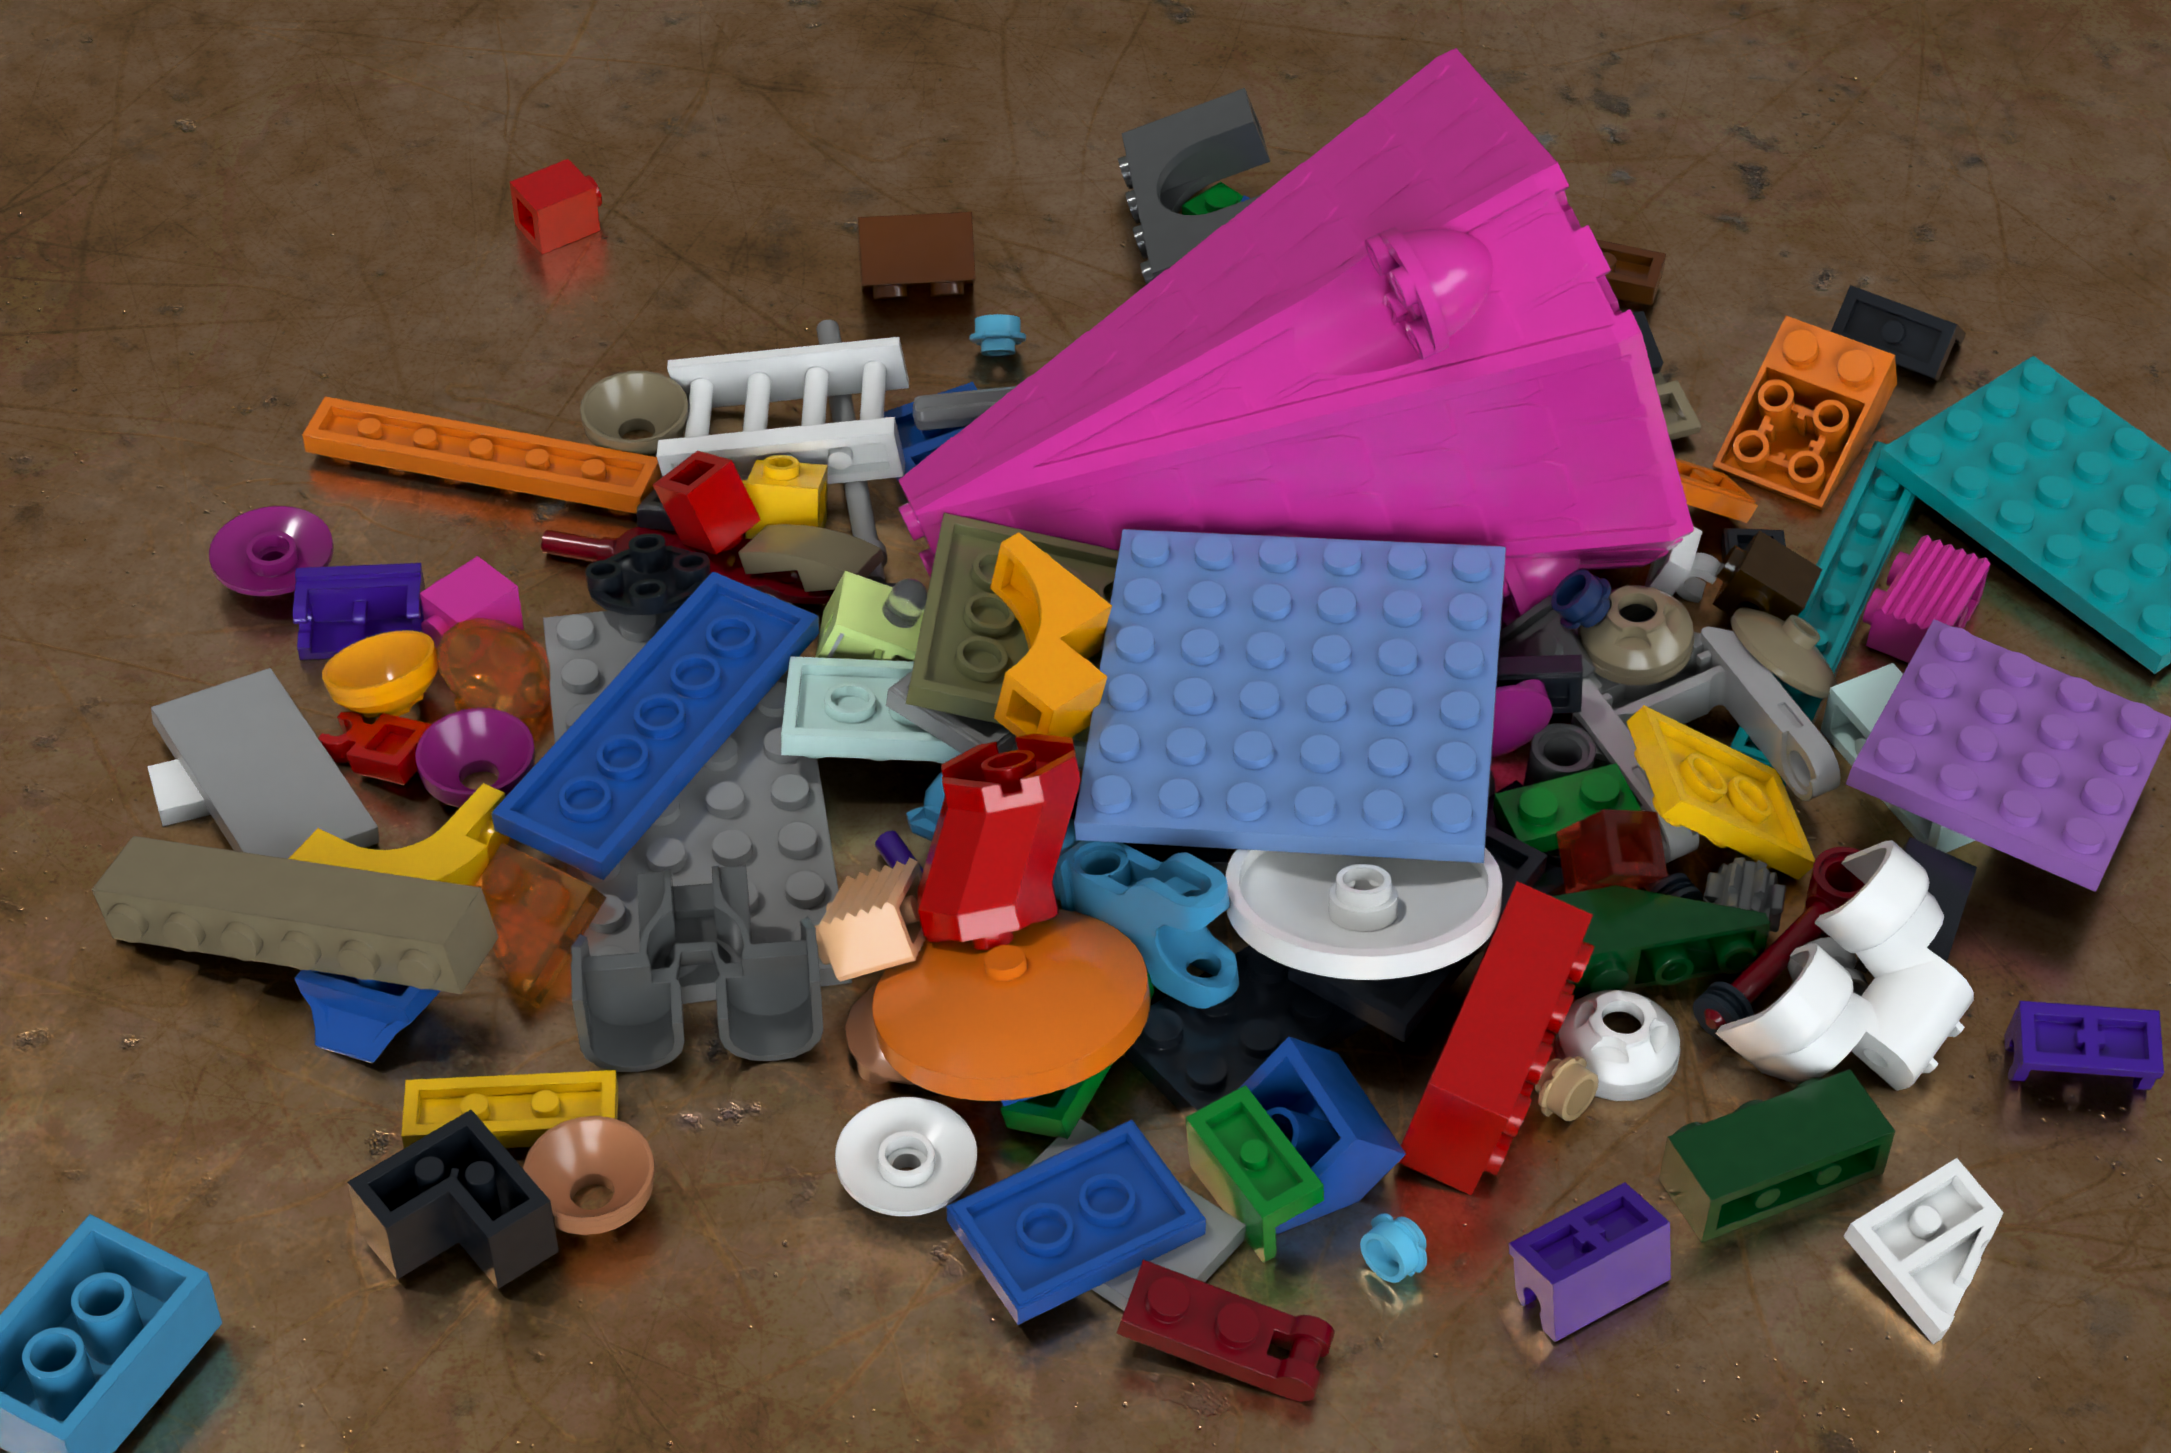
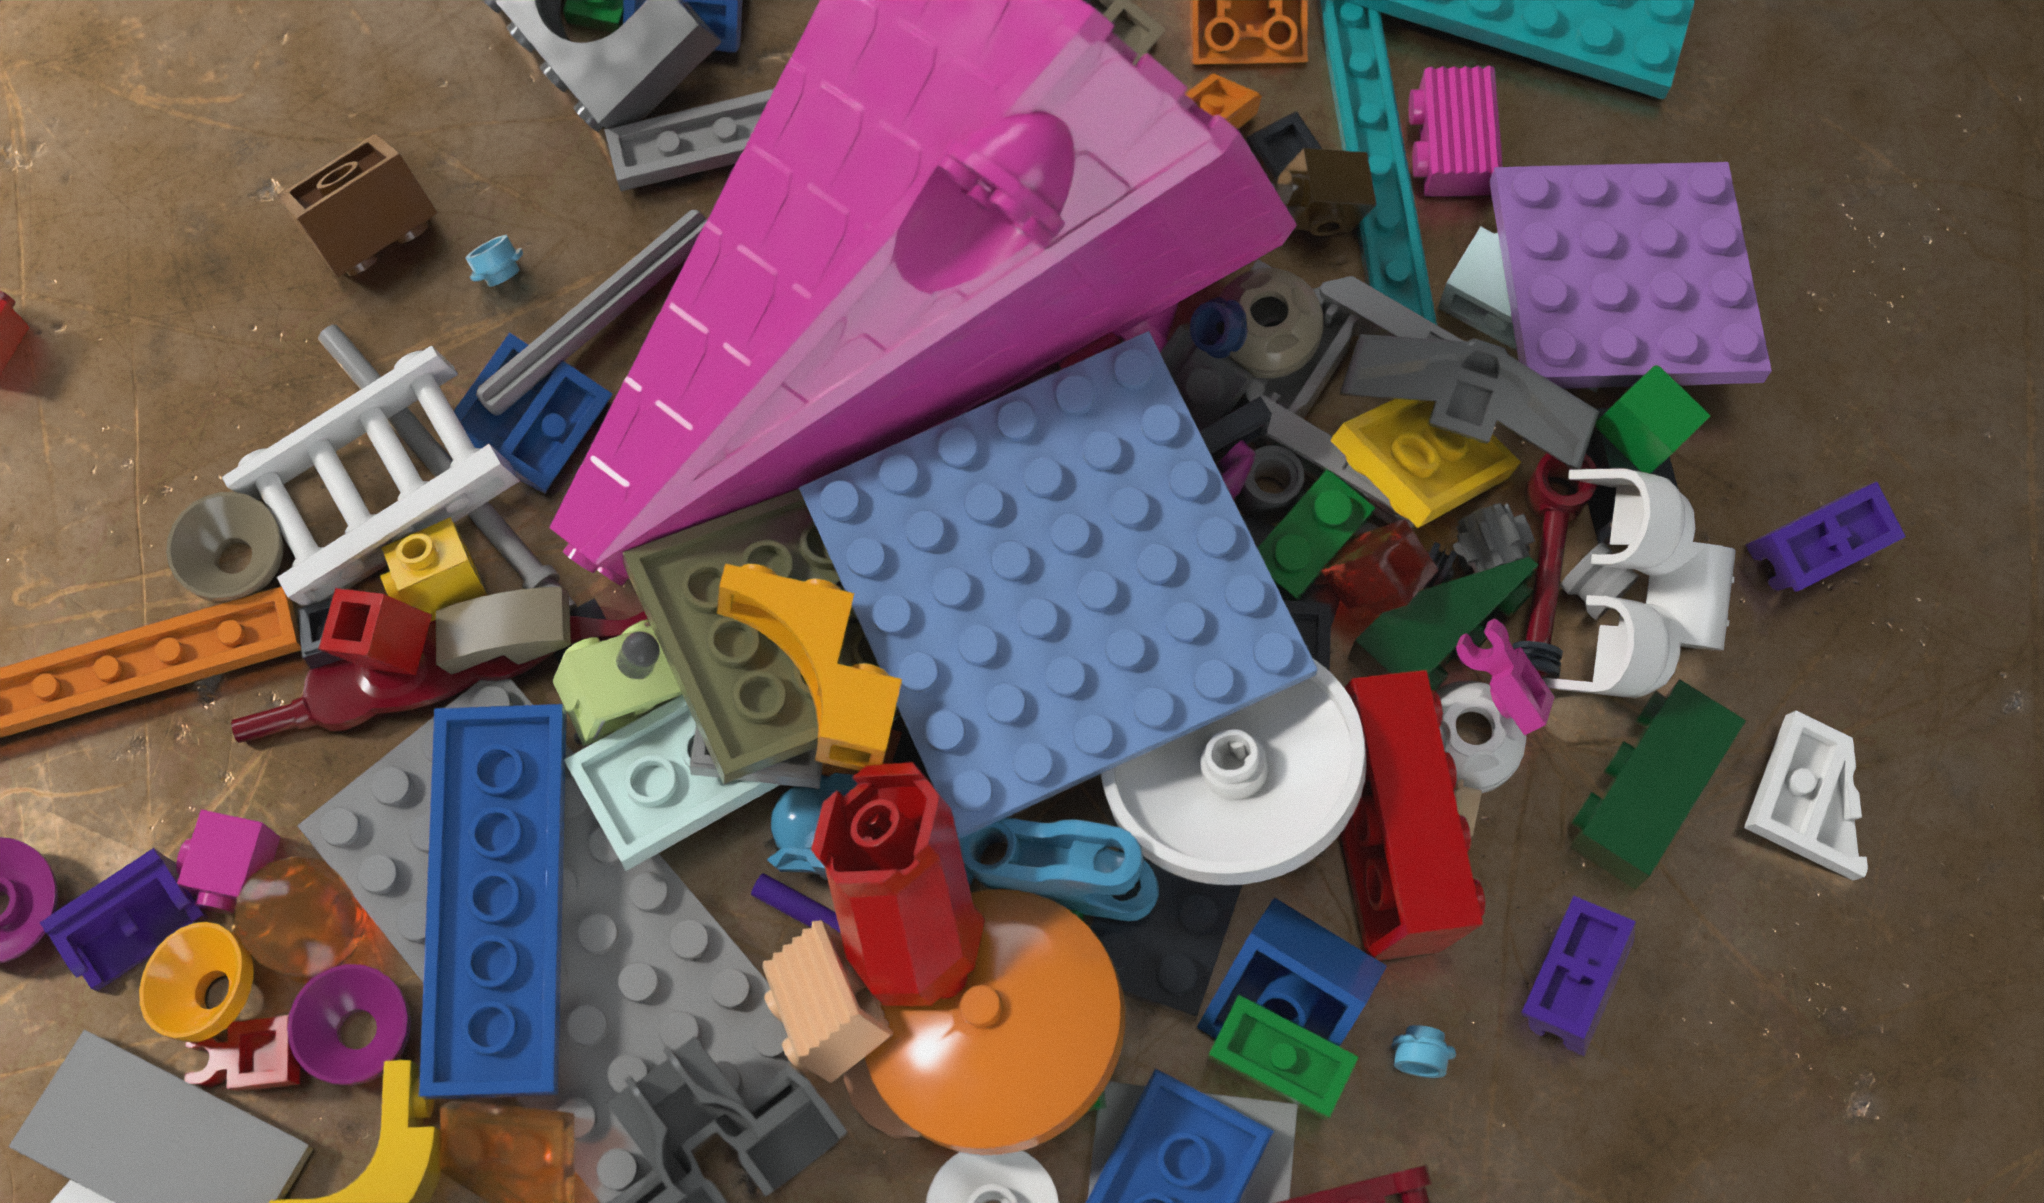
camera: 30 degrees left, 25 degrees up
black dish [585,534,711,615] -> none
dark tan dish [1730,608,1837,699] -> none
none -> dark grey plate [1339,334,1600,470]
none -> dark pink plate [1456,619,1555,735]
none -> green panel [1595,365,1710,474]

